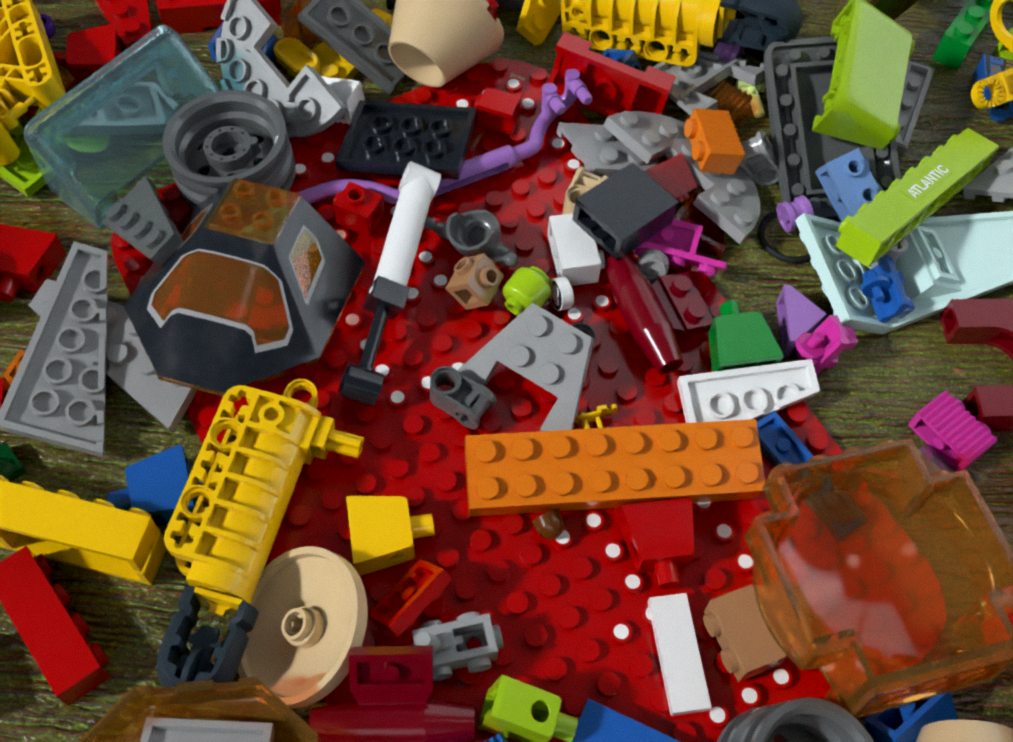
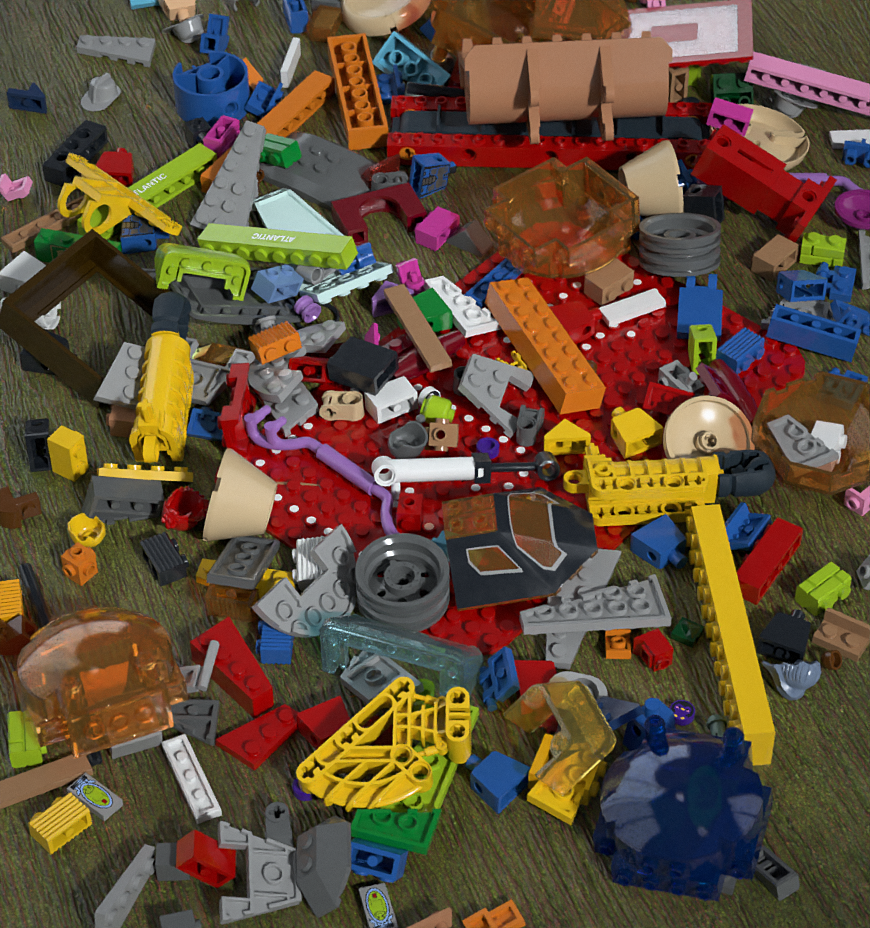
camera: 105 degrees left, 15 degrees down
dark grey wing [102,175,184,267] -> none
black plate [335,100,478,180] -> none
red window [474,87,523,136] -> none
none -> medium nougat tile [383,284,452,372]
none -> dark purple tile [476,437,499,459]
none -> blue plate [478,646,520,712]
none -> yellow slope [544,419,591,455]
none -> blue bracket [725,502,772,552]

